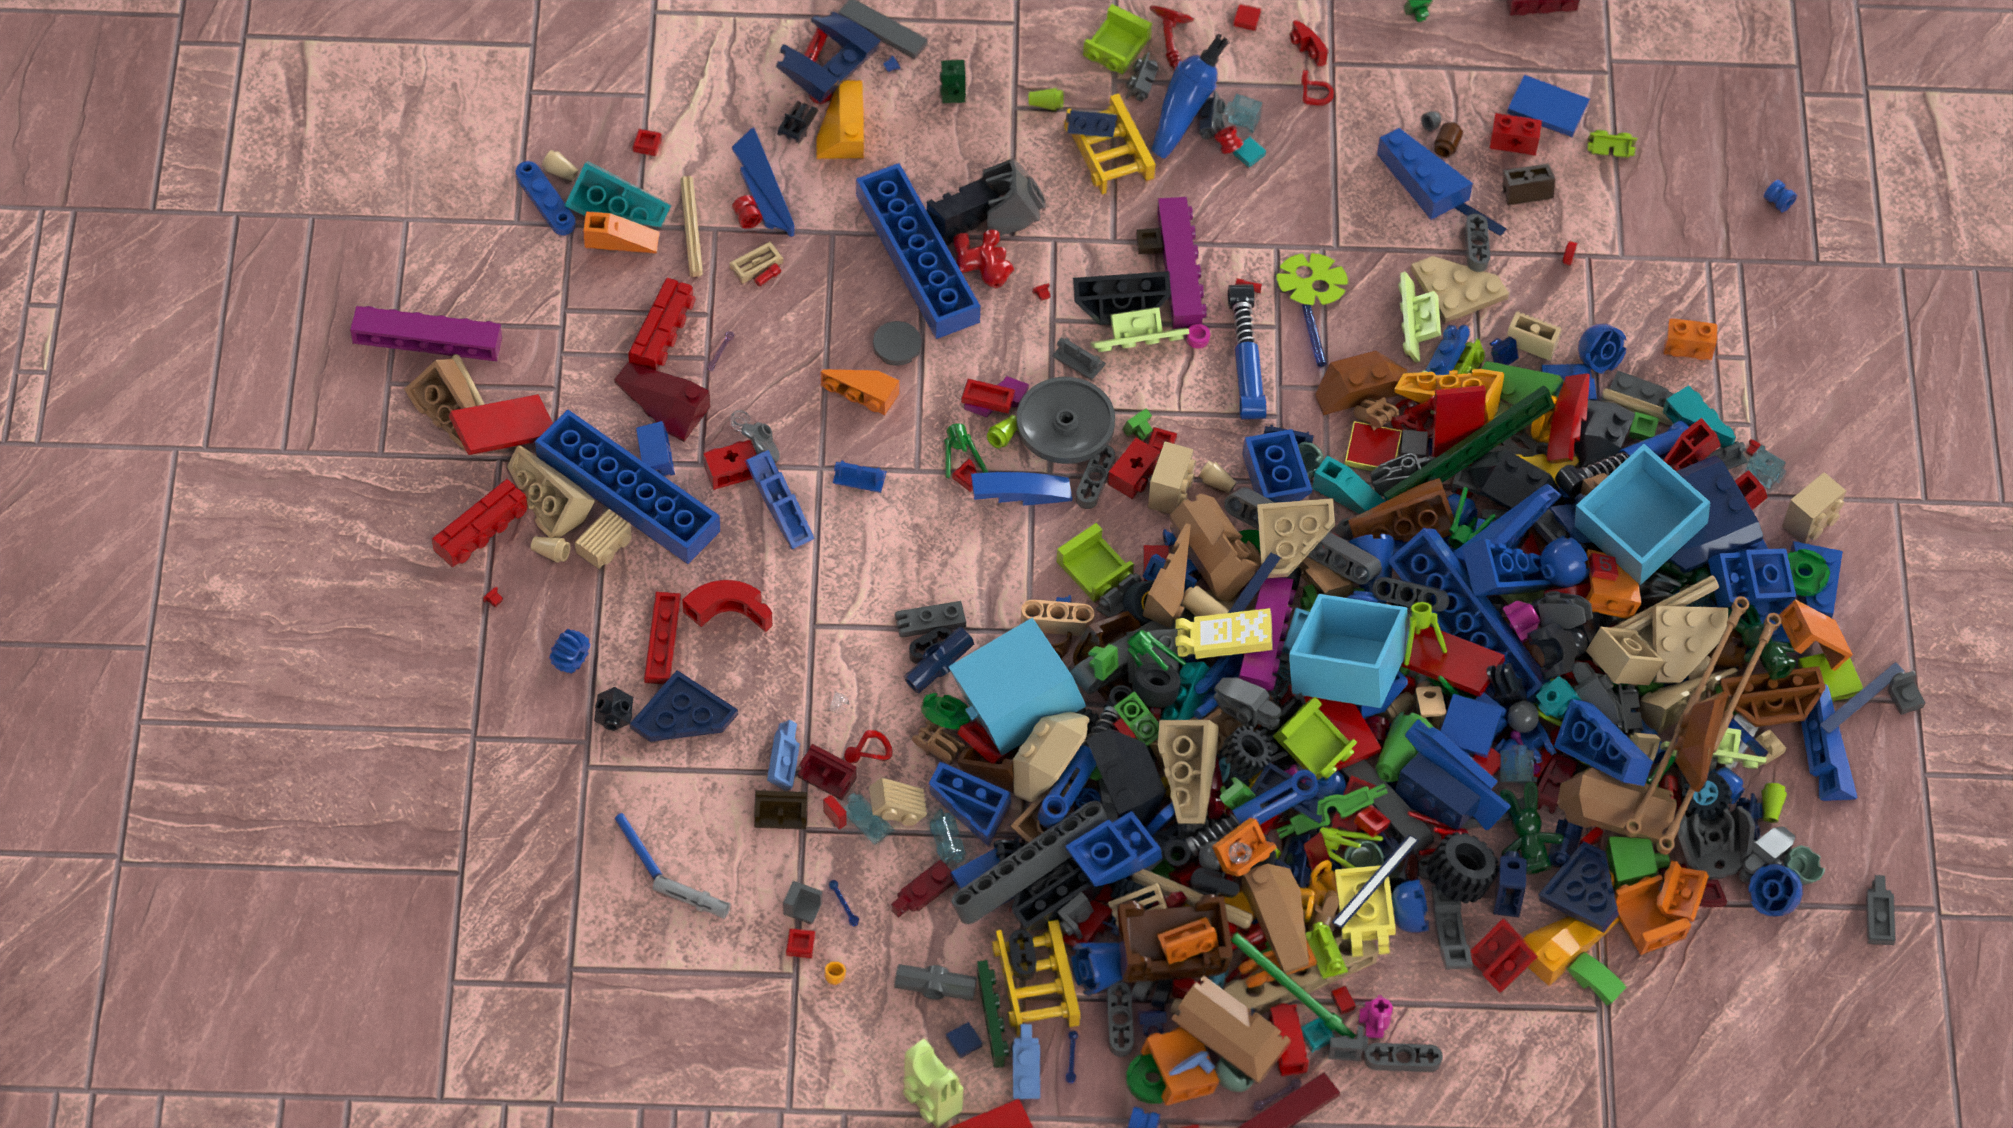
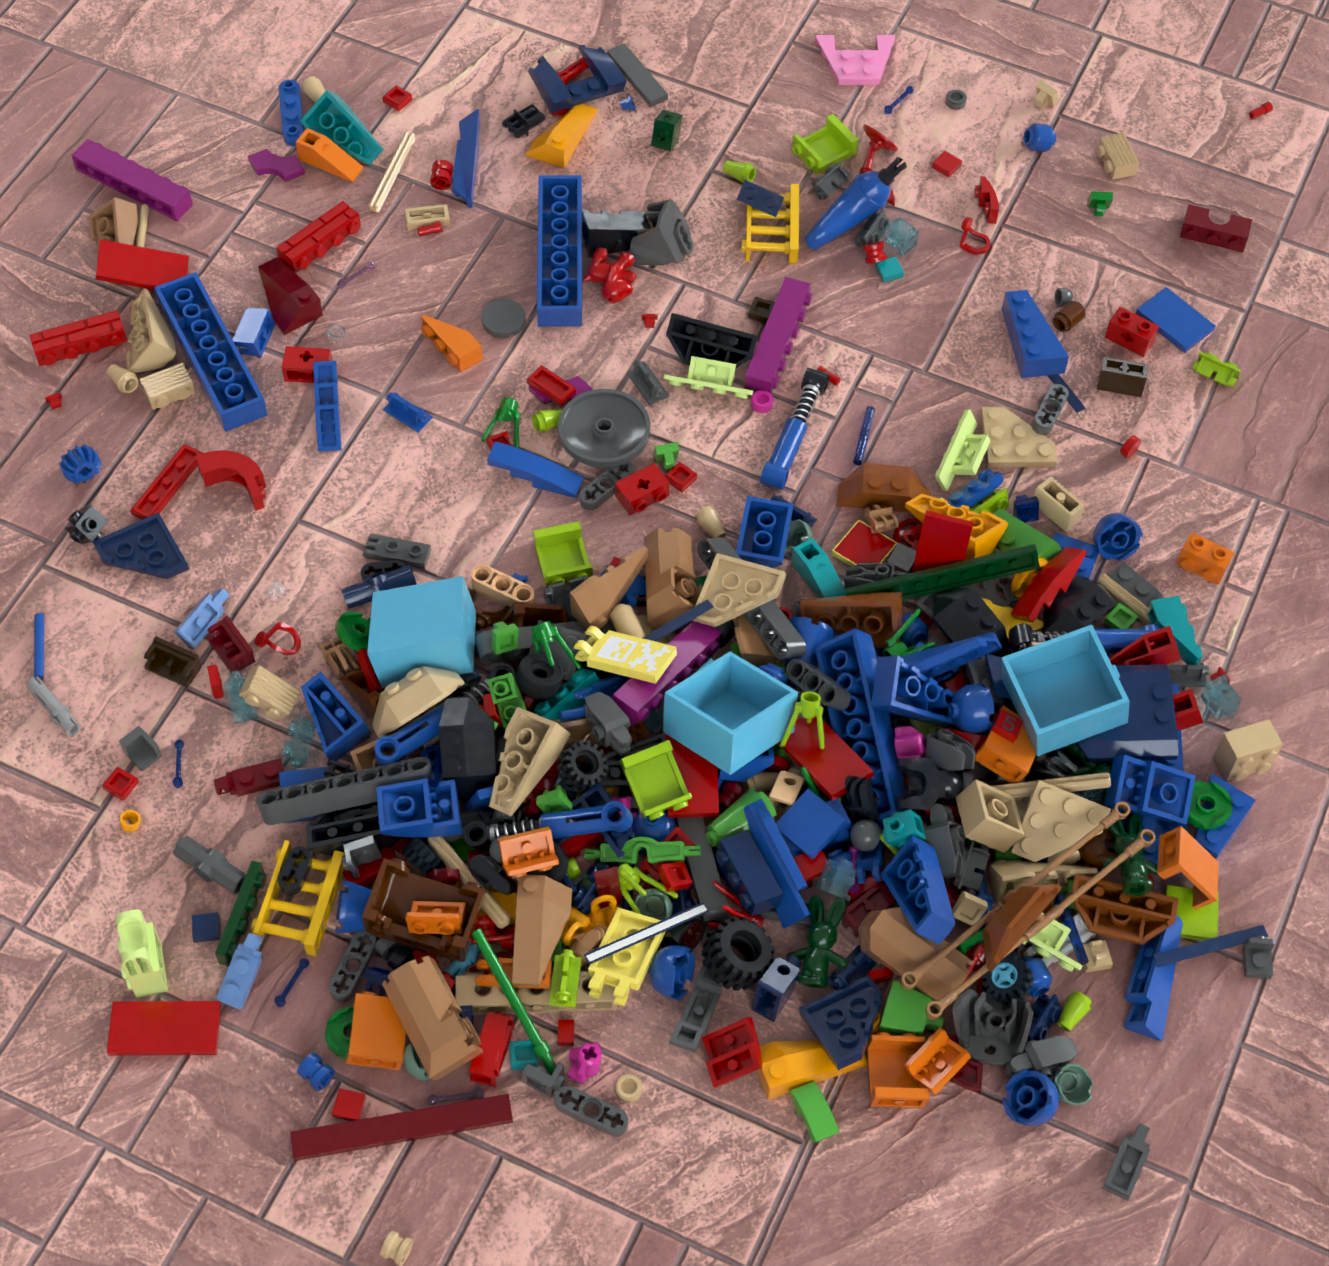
camera: 25 degrees right, 0 degrees up
dark grey plate [741,422,780,463] -> none
tan tile [1108,883,1167,927] -> none
tan brick [1148,442,1196,514] -> none
medium blue bar [1169,1051,1215,1075] -> none
clear hinge [1229,842,1252,864] -> none
lime piece [1277,253,1348,305] -> none
none -> magenta tile [248,149,305,182]
none -> clear blue bar [429,746,442,788]
none -> tan tile [615,1074,643,1103]

